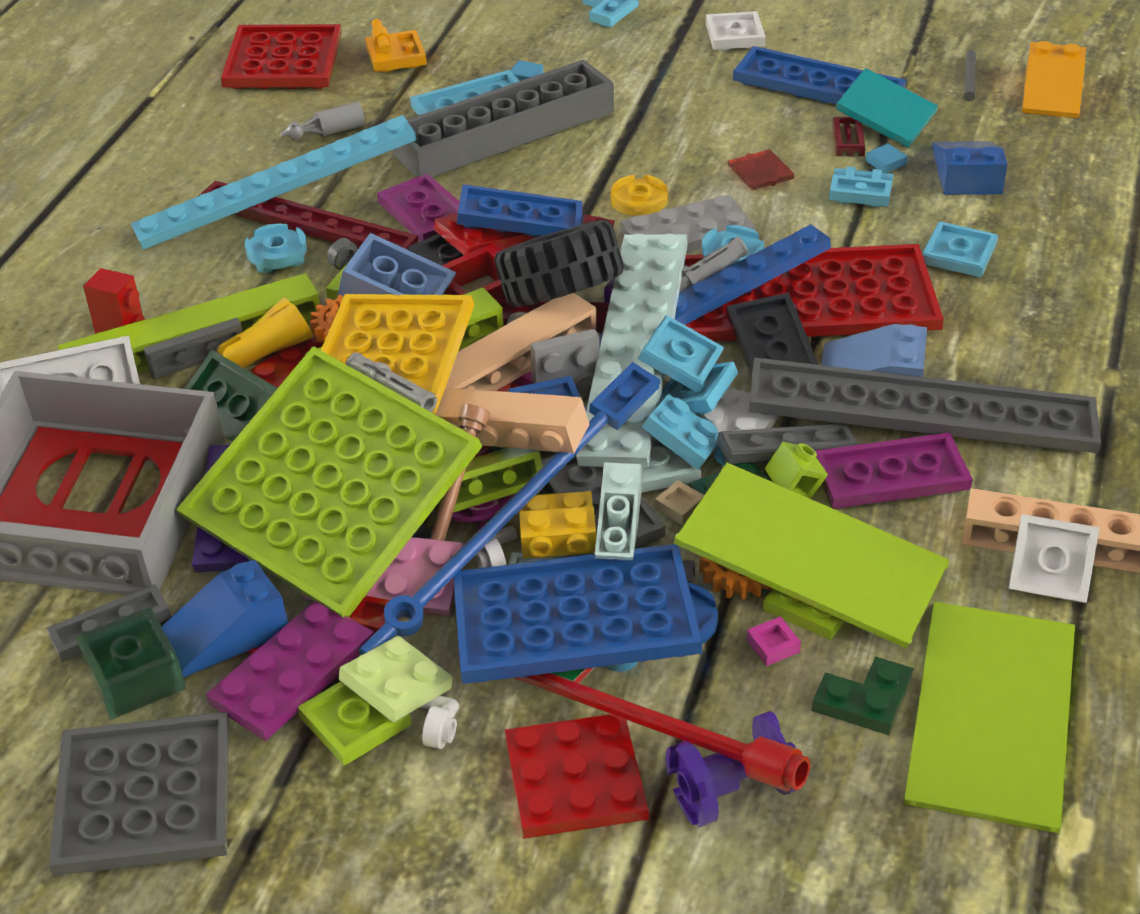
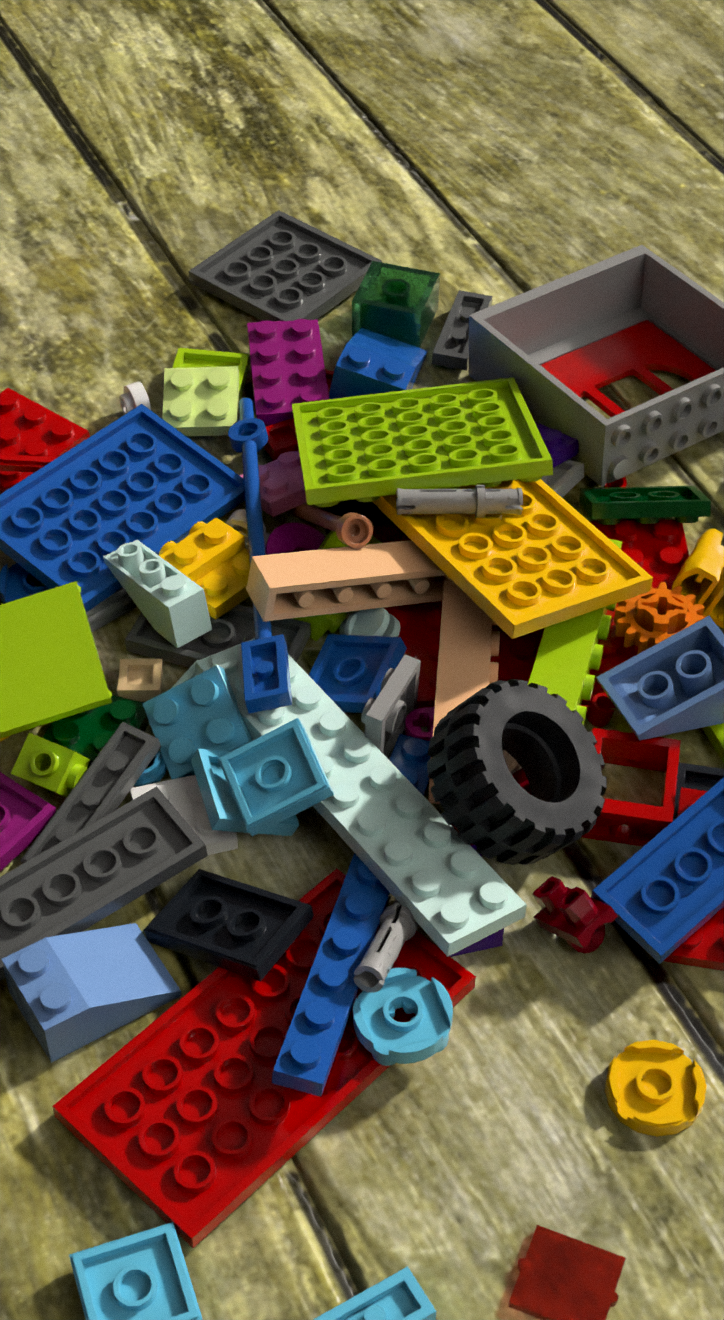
camera: 135 degrees right, 5 degrees up
light grey plate [620,195,755,253] -> none

